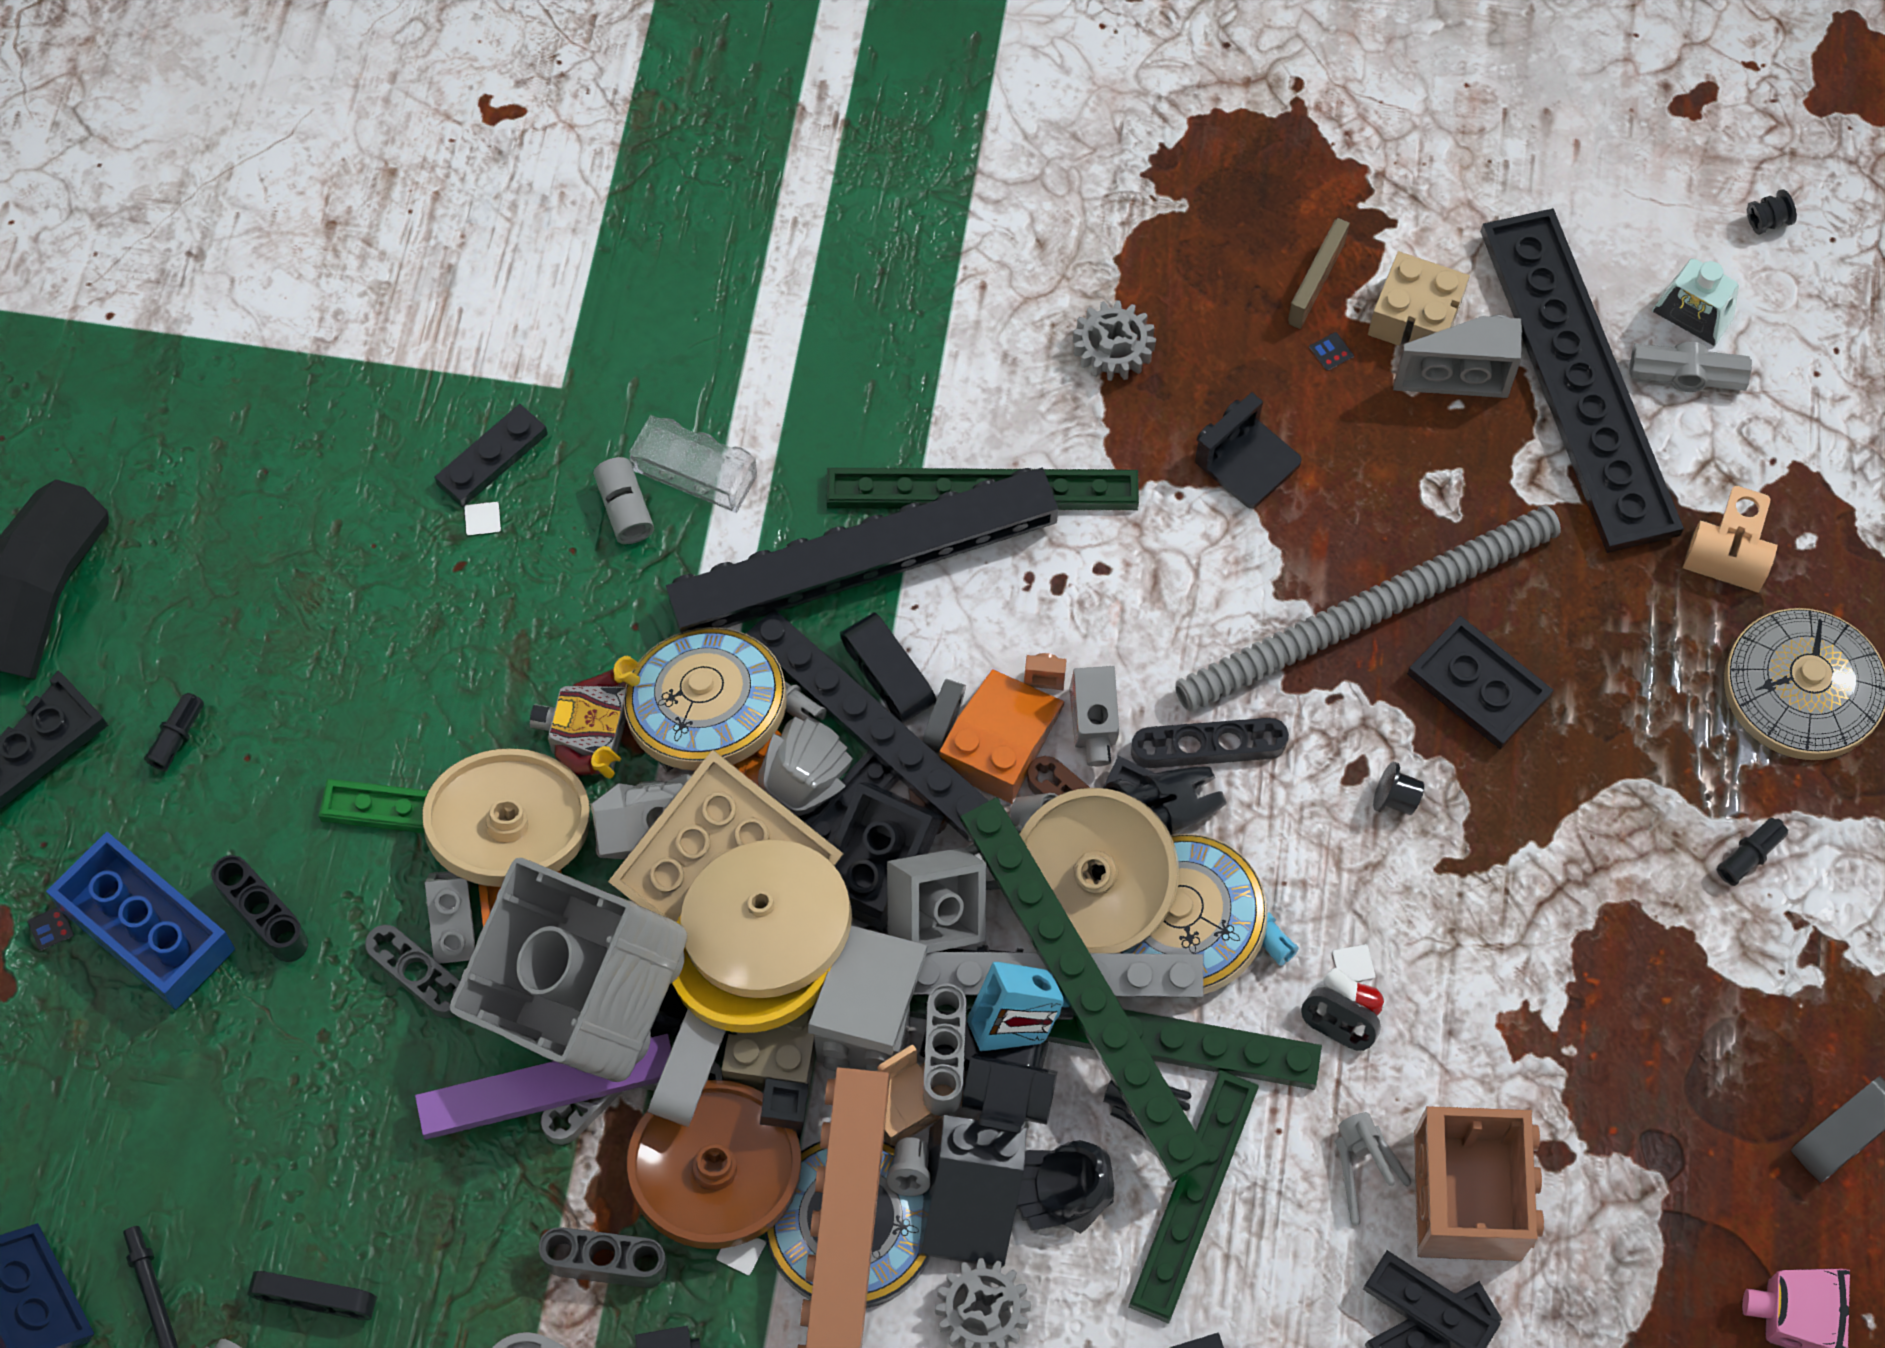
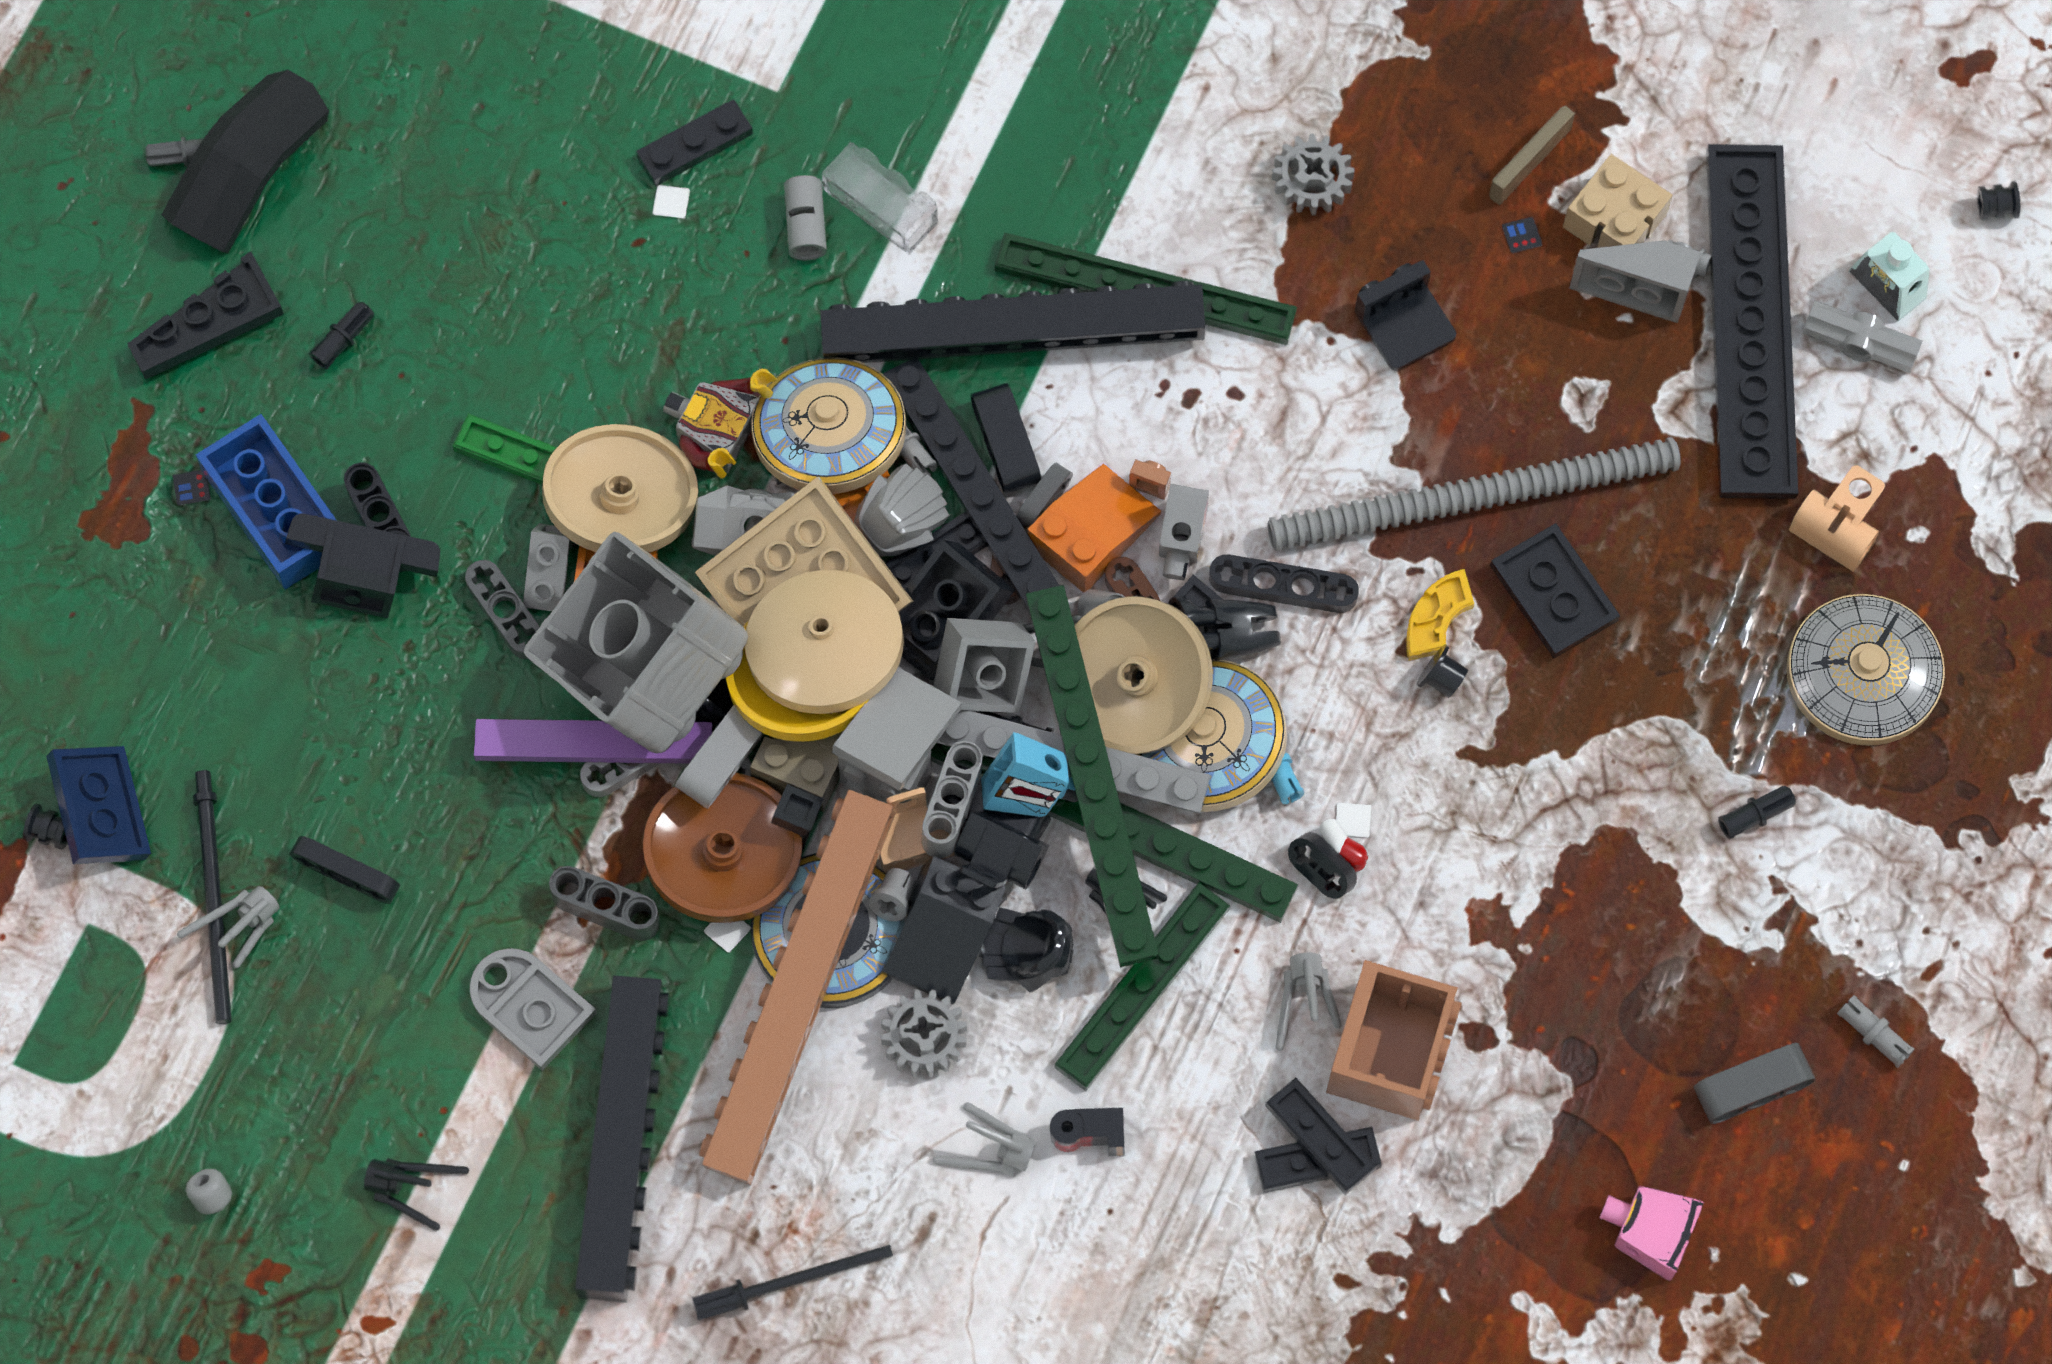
camera: 15 degrees right, 5 degrees up
none -> black plate [285,513,440,618]
none -> yellow tile [1406,569,1474,661]

